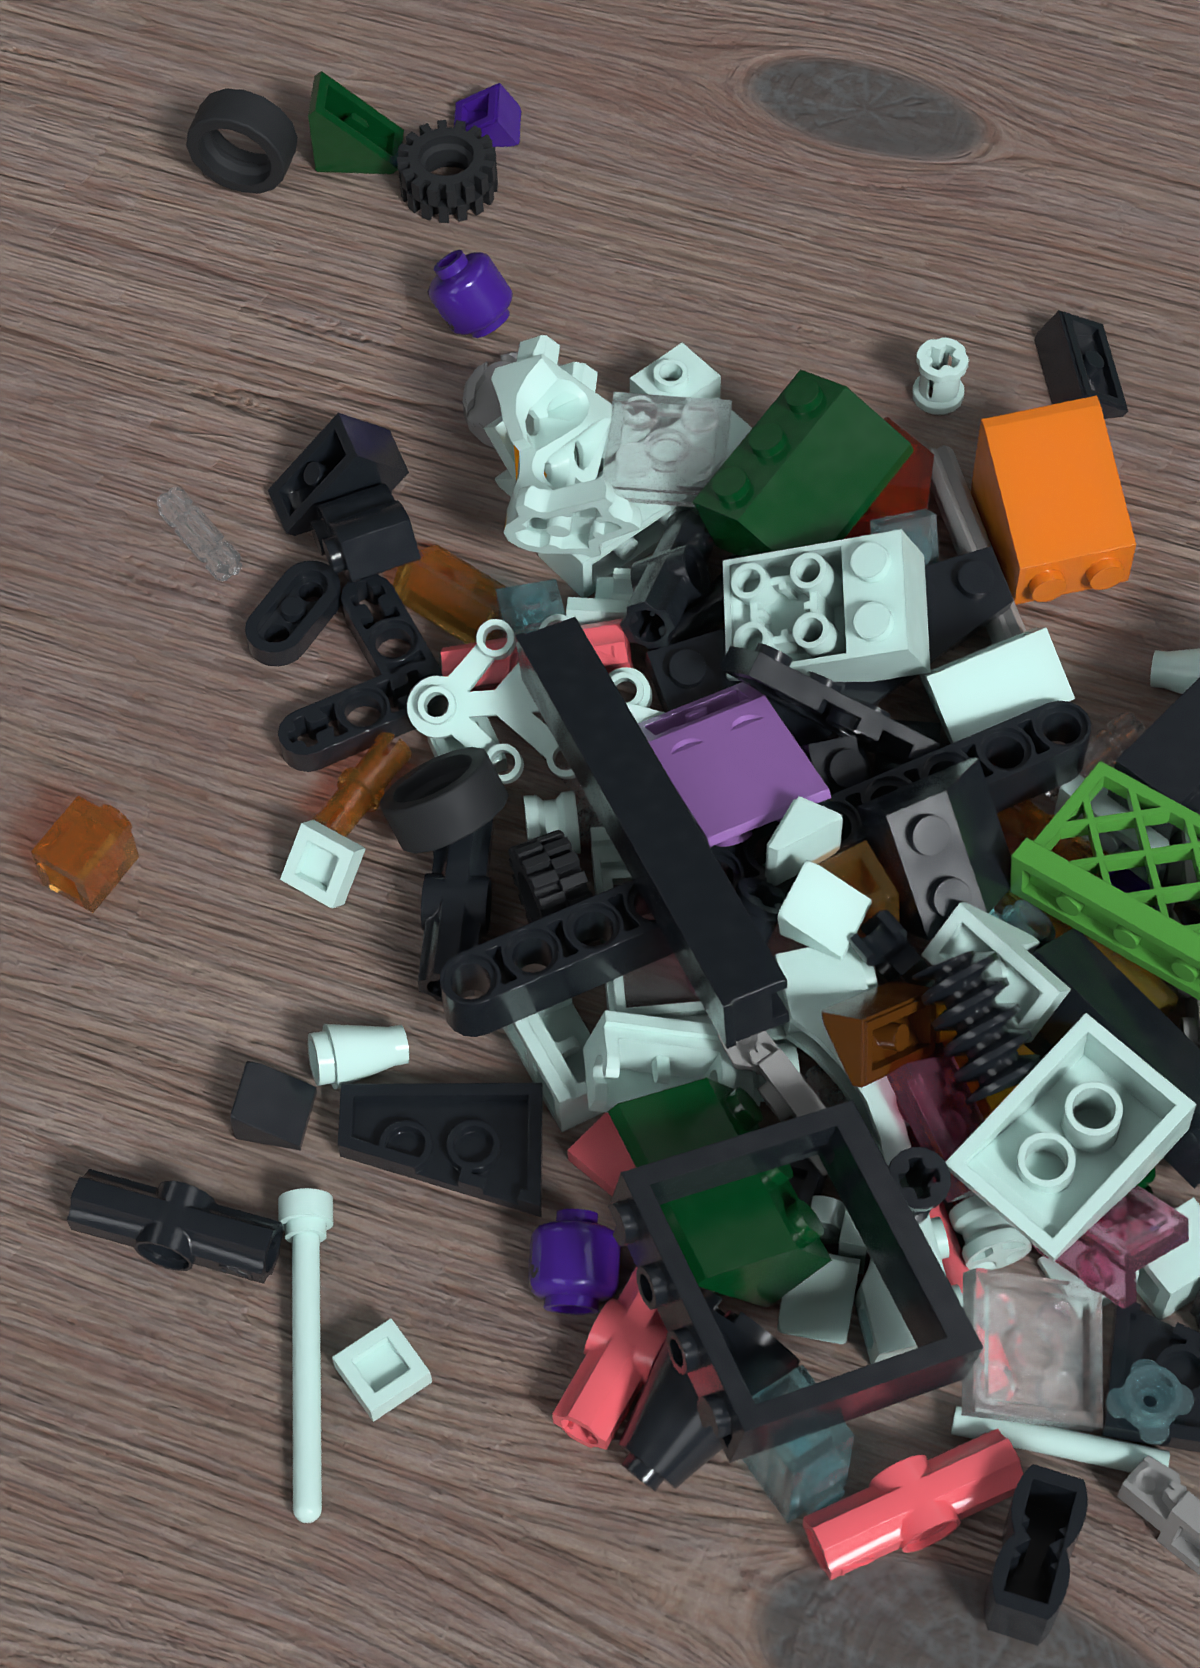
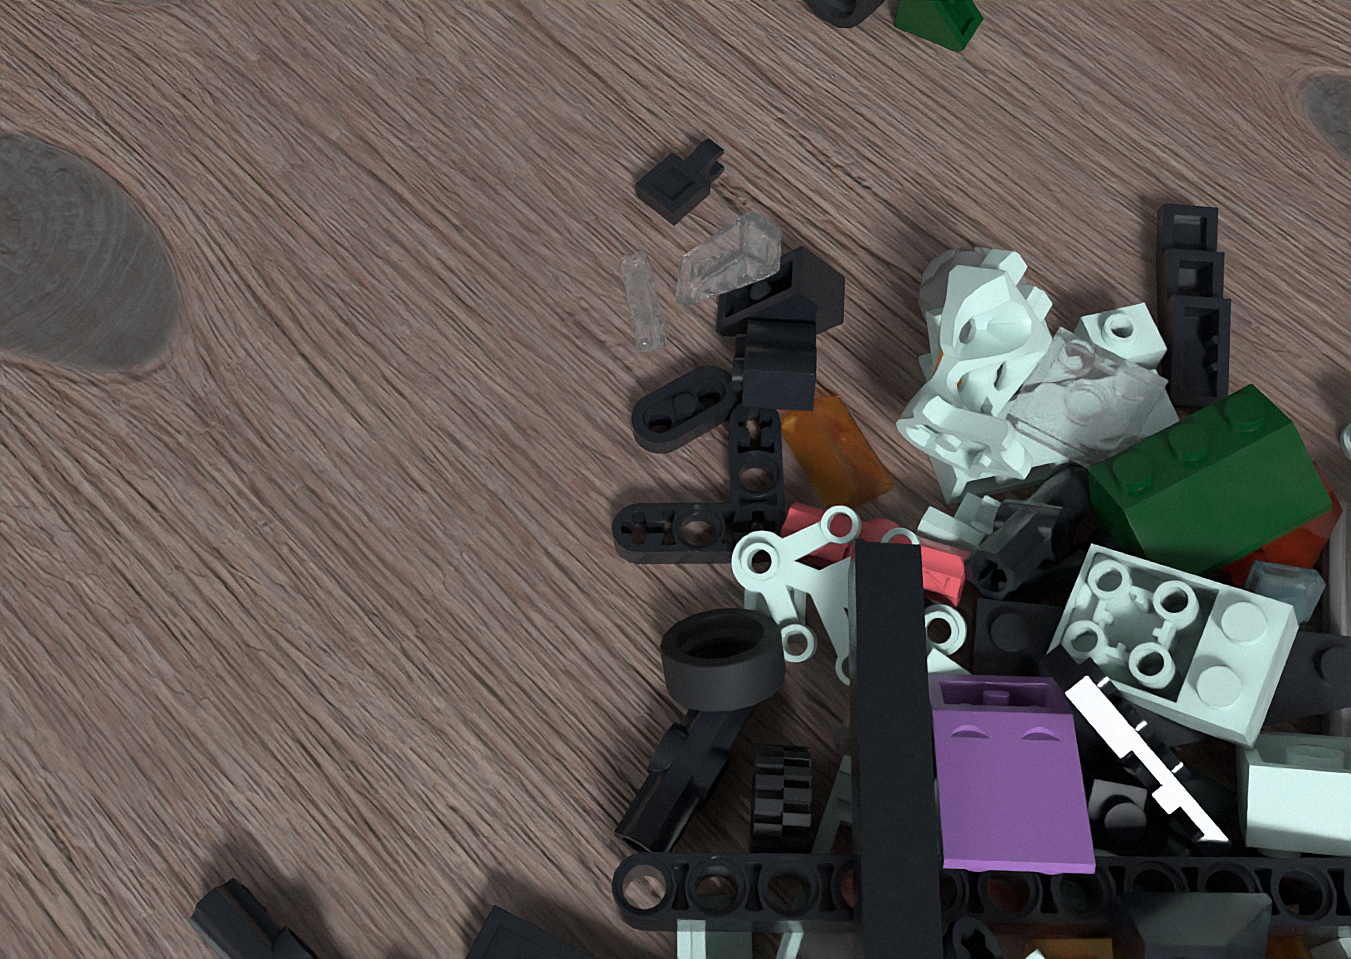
camera: 25 degrees right, 5 degrees up
clear orange brick [31,796,139,913] -> none
black slope [230,1061,317,1151] -> none
light aqua plate [280,820,366,909] -> none
light aqua cone [308,1024,409,1090] -> none
clear orange pin [311,732,412,838] -> none
black tyre [397,120,498,223] -> none
dark purple head [428,250,513,338] -> none
dark purple slope [454,83,521,147] -> none
clear light blue bracket [496,579,566,639] -> none
light aqua wheel [523,791,581,854] -> none
light aqua slope [765,796,843,886] -> none
none -> black plate [635,138,724,226]
none -> clear slope [676,210,782,306]
none -> black slope [1156,204,1231,409]

